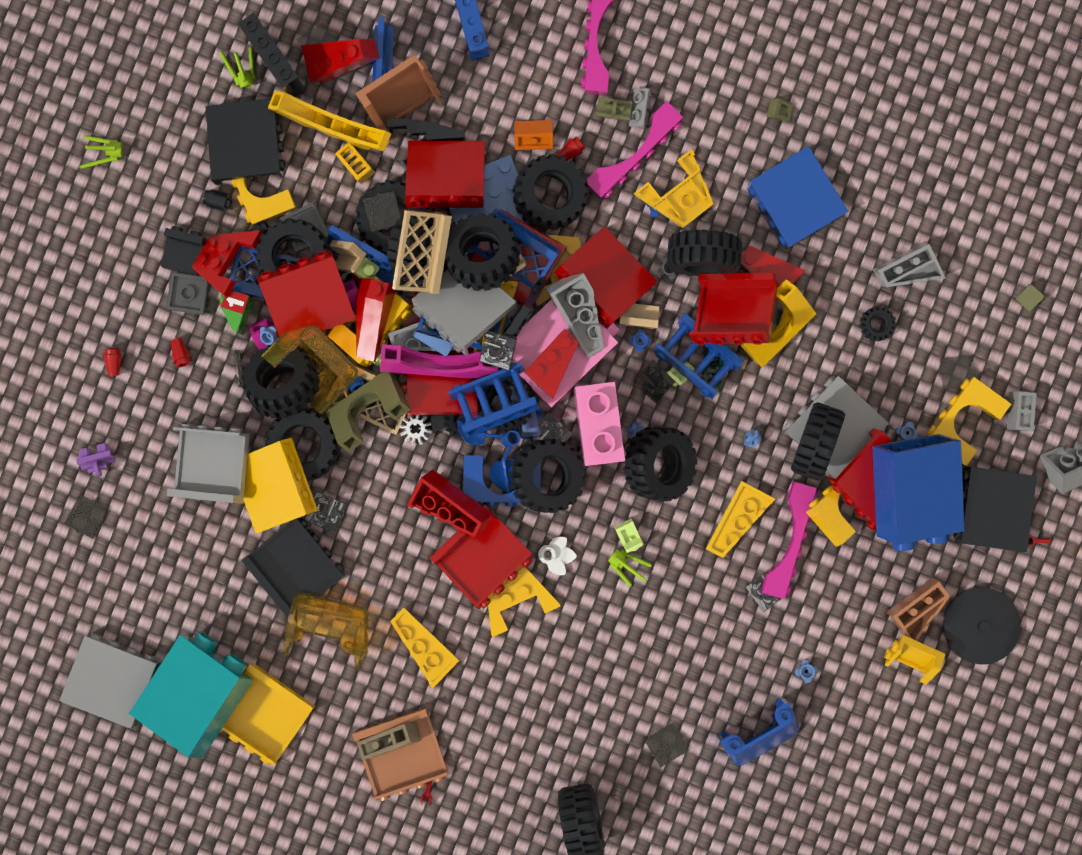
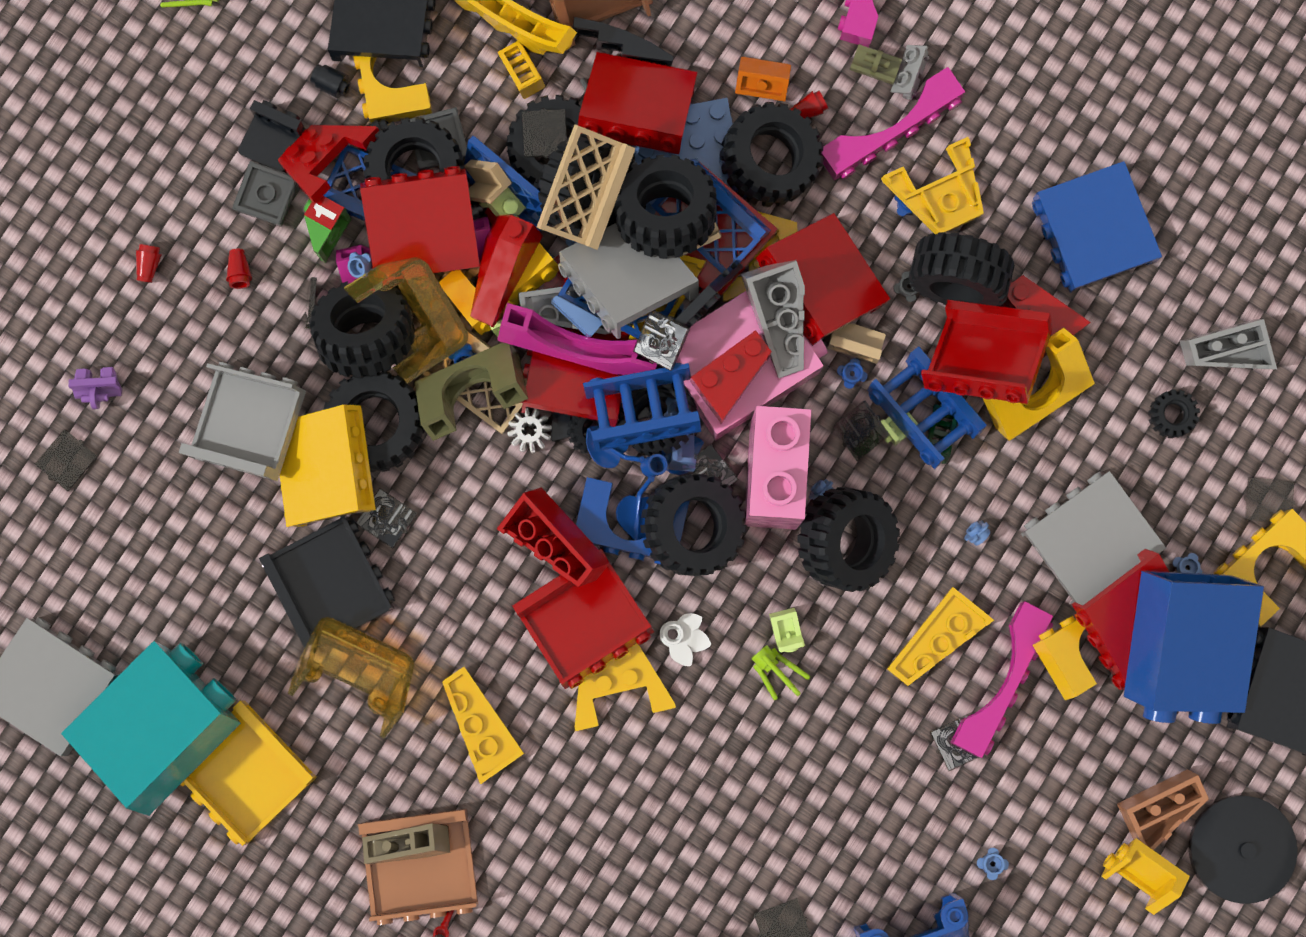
camera: 10 degrees right, 5 degrees down
olive slope [767,98,794,123] -> none
black tyre [791,402,846,481] -> none

